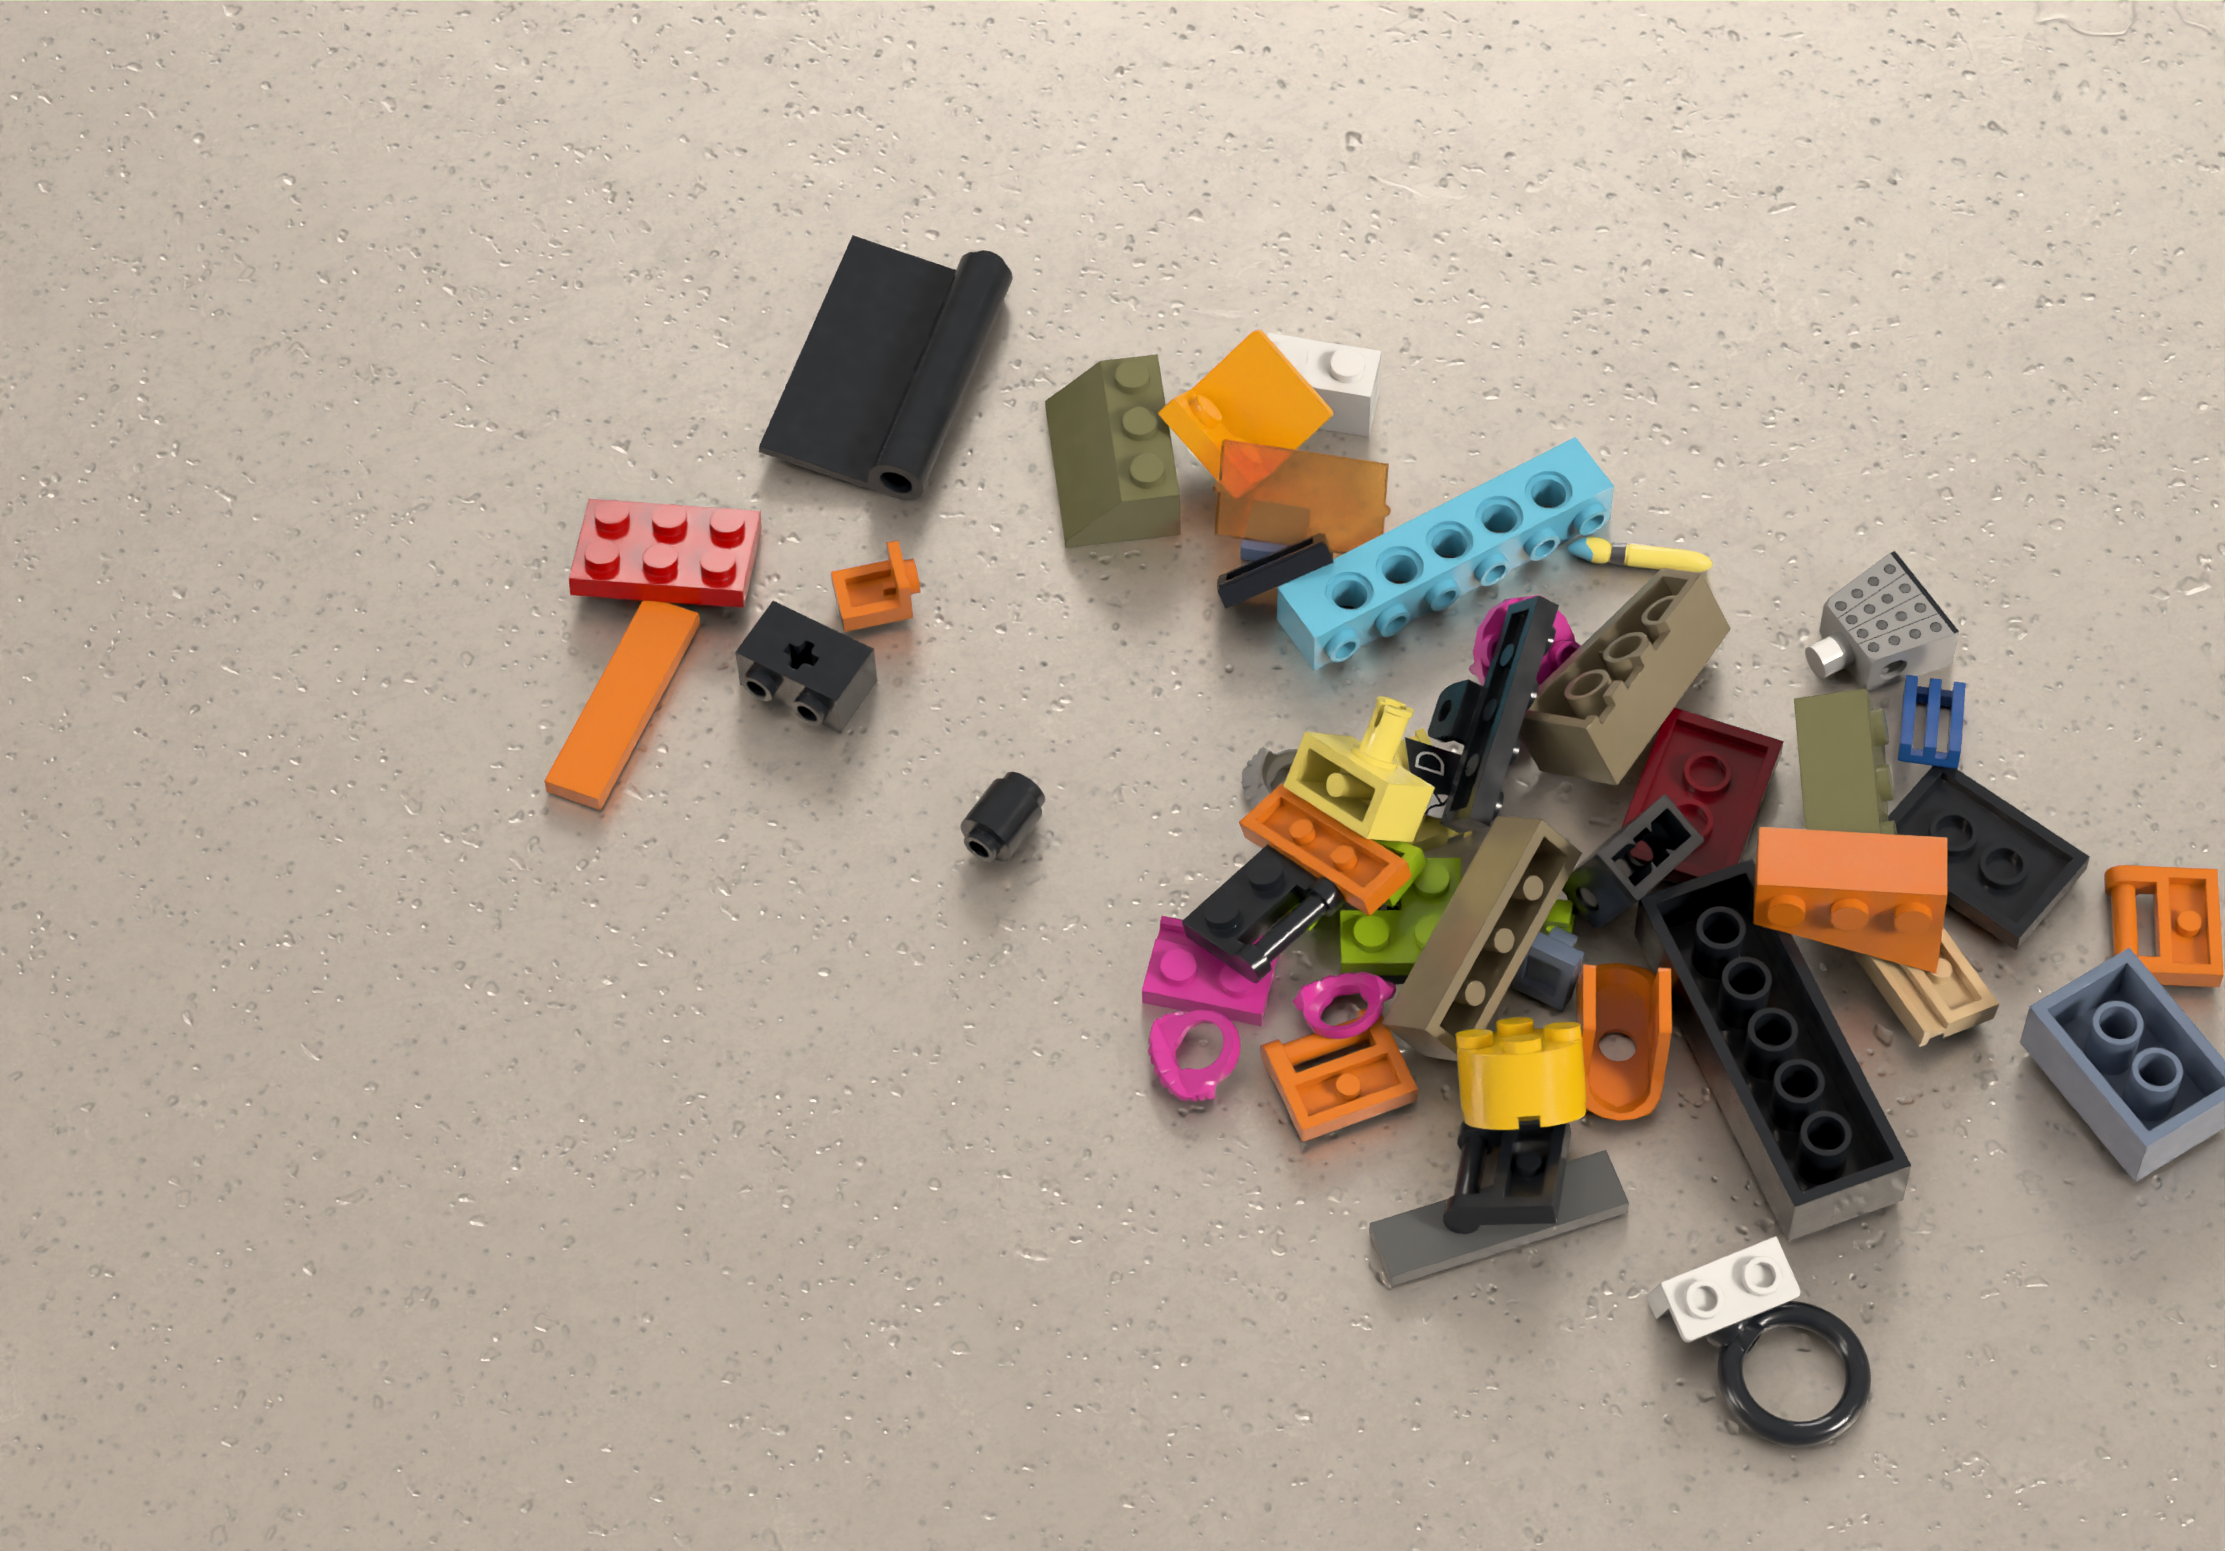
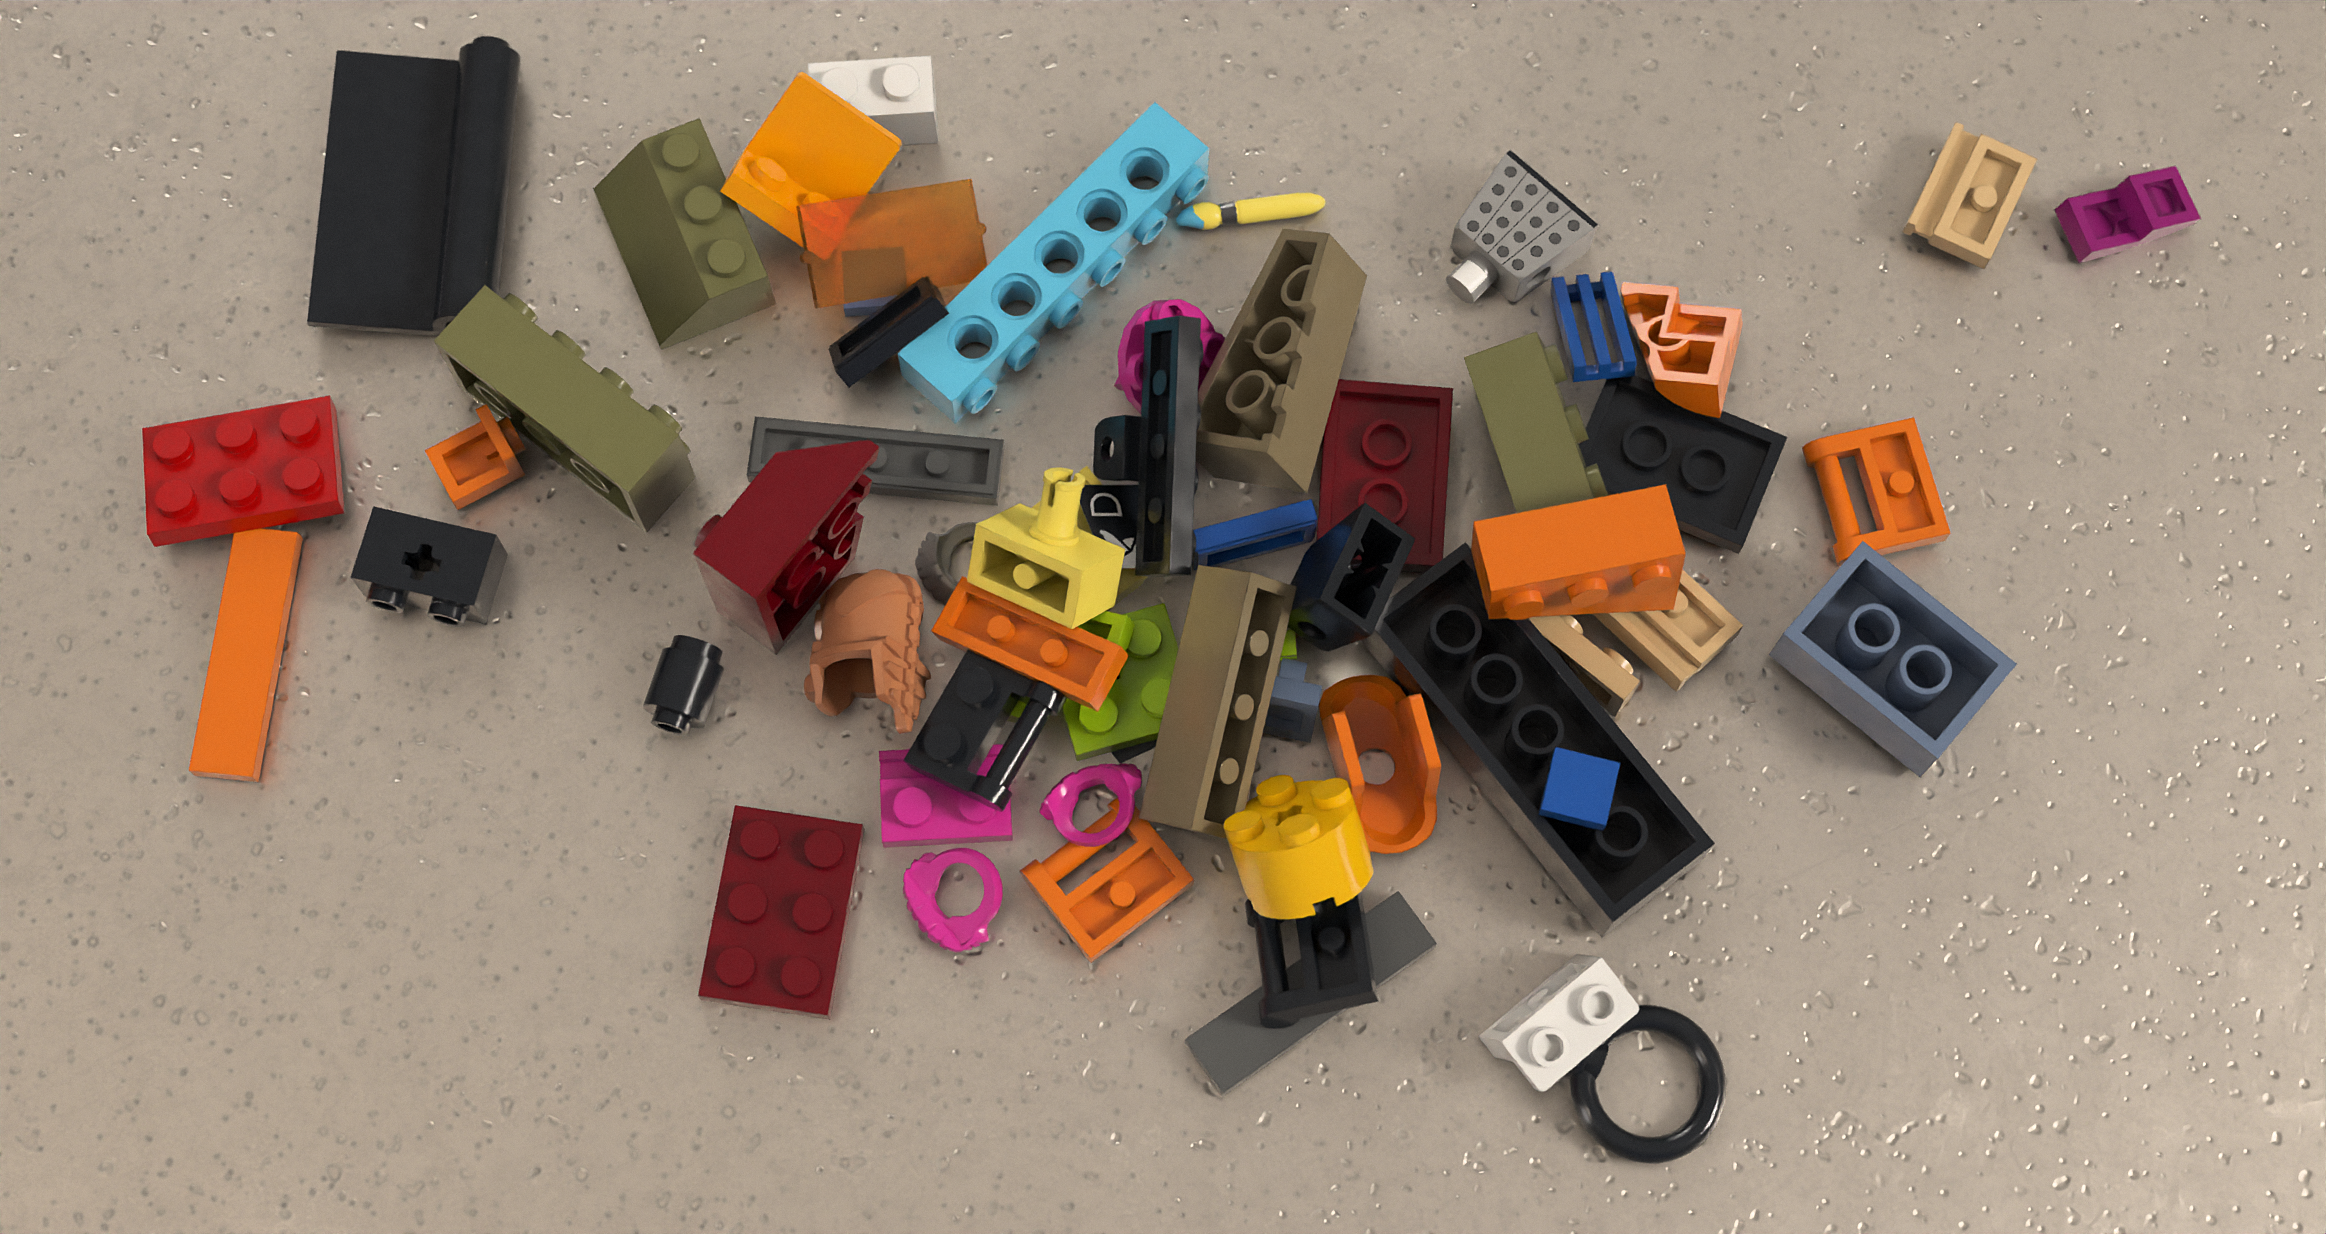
camera: 20 degrees left, 15 degrees up
none -> olive brick [434,285,696,533]
none -> dark red wedge [693,440,880,655]
none -> dark red plate [698,805,865,1020]
none -> dark grey tile [747,416,1004,506]
none -> nougat helmet [804,569,931,734]
none -> blue tile [1192,499,1318,571]
none -> tan plate [1529,615,1640,717]
none -> blue tile [1538,747,1620,831]
none -> orange slope [1621,282,1742,418]

